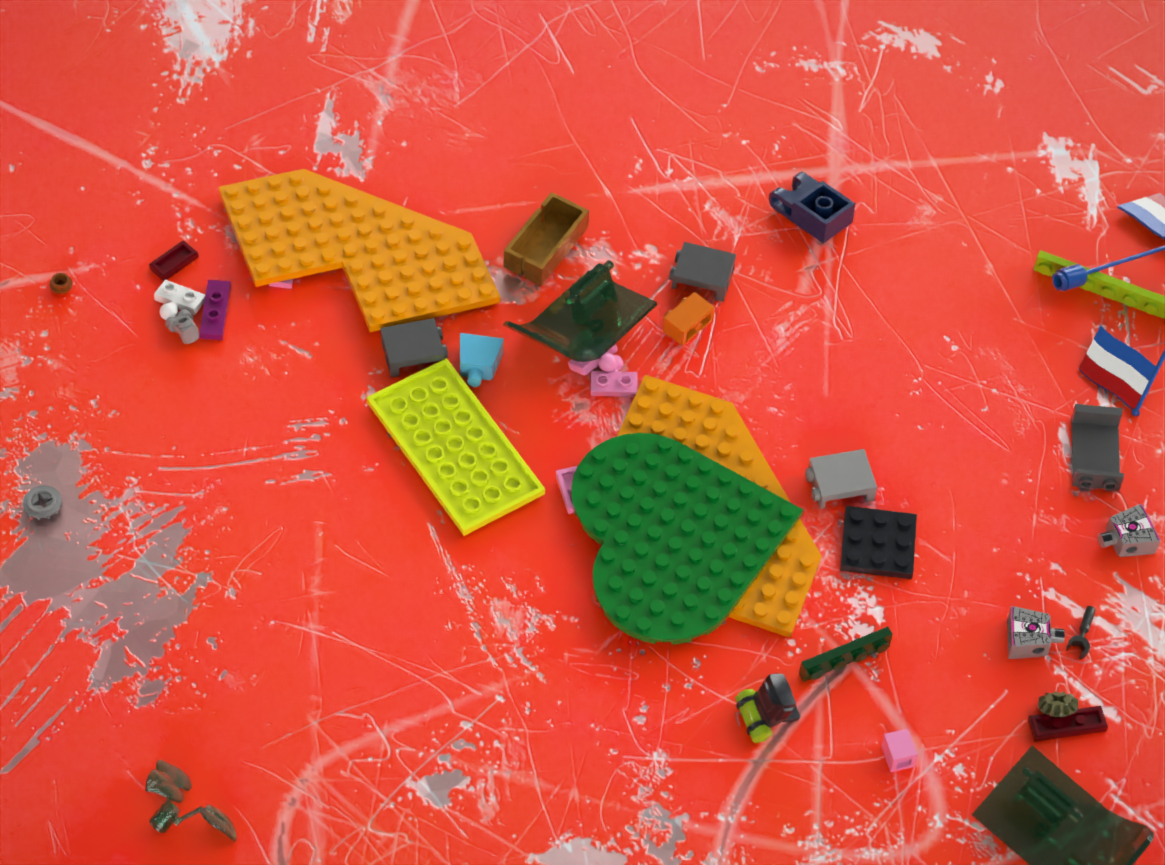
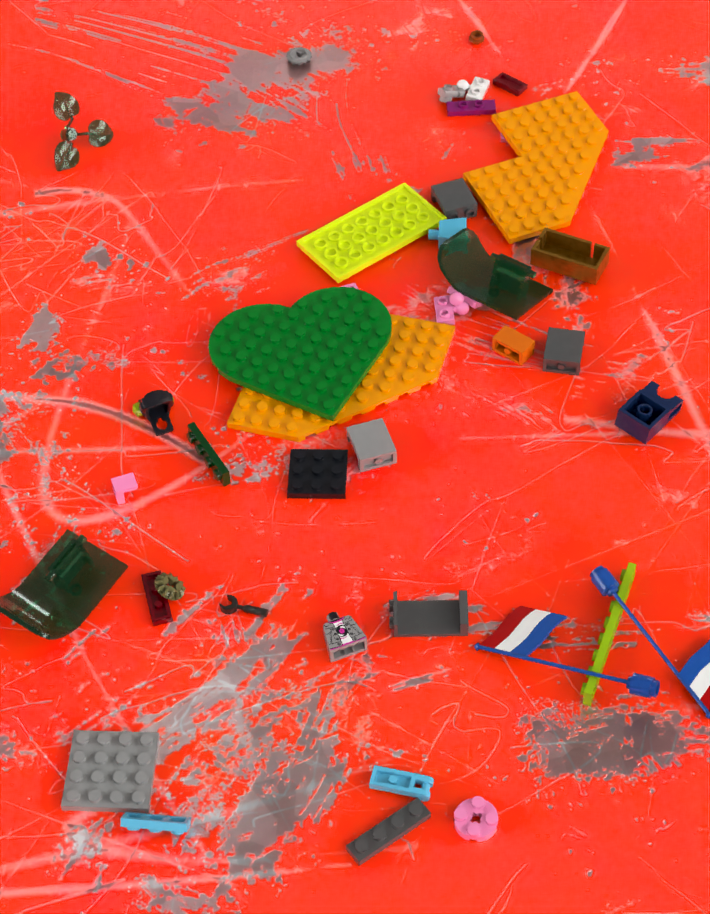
camera: 90 degrees right, 5 degrees down
light grey torso [1007,606,1065,659] -> none

